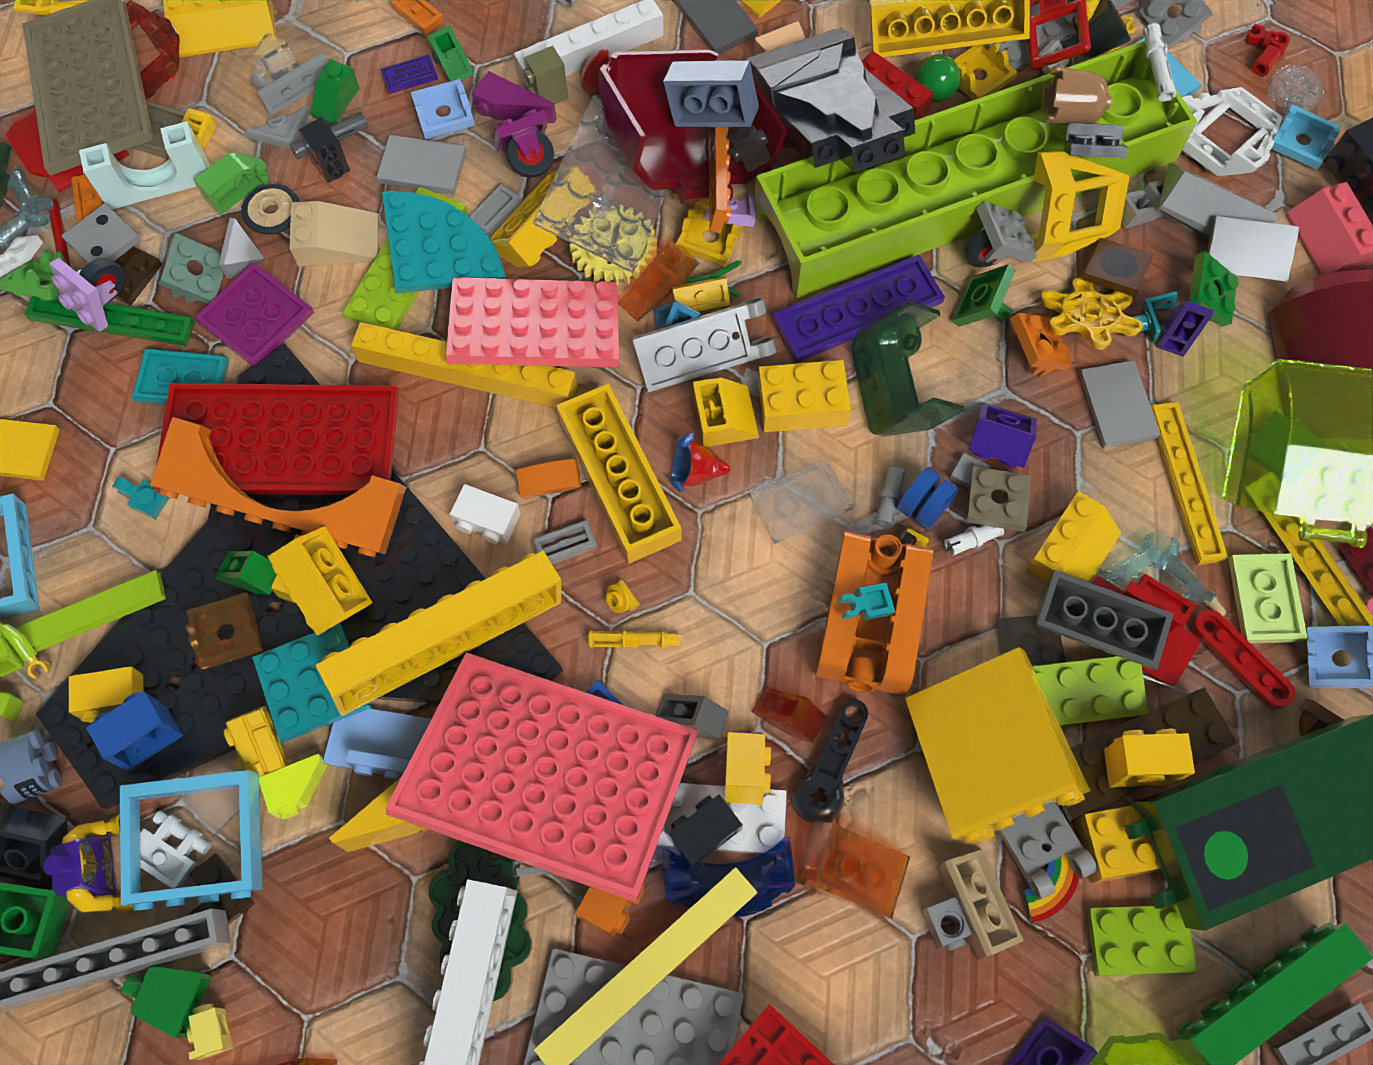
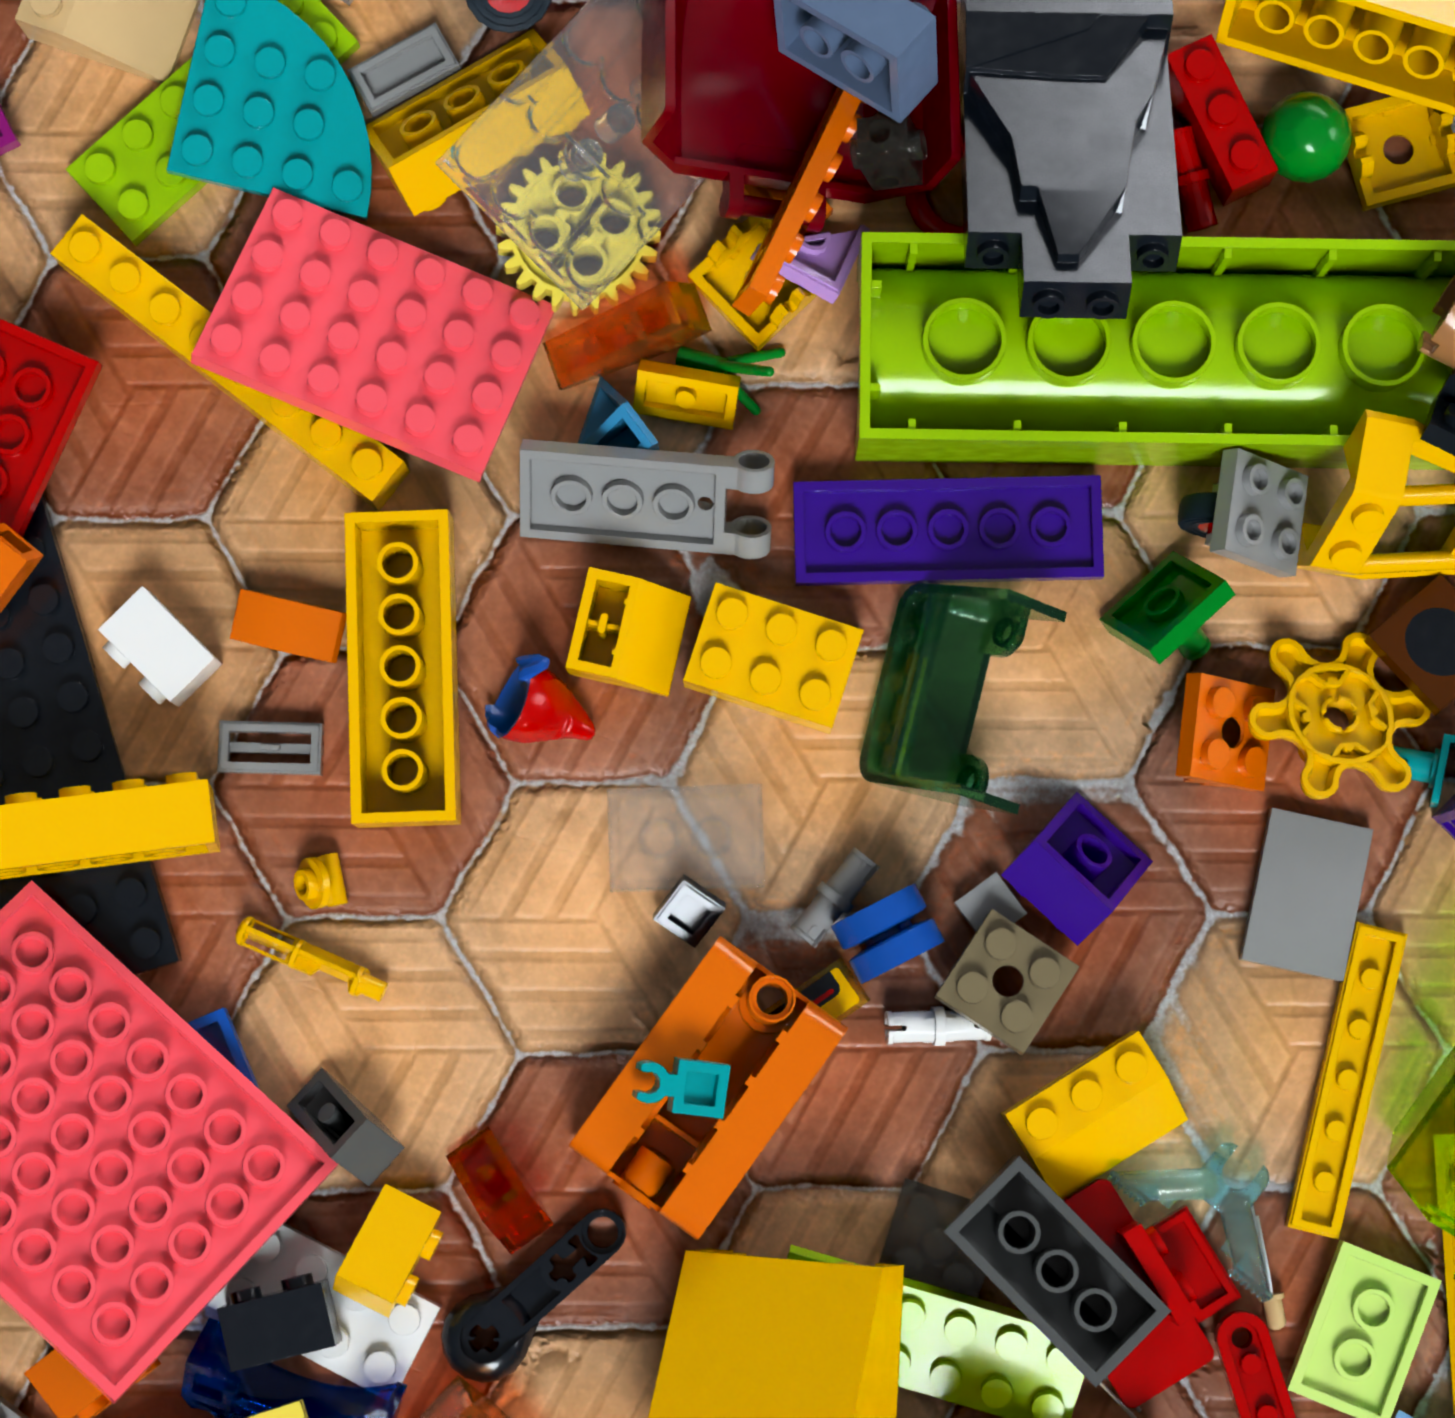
camera: 25 degrees right, 15 degrees up
none -> tile [653,874,726,948]

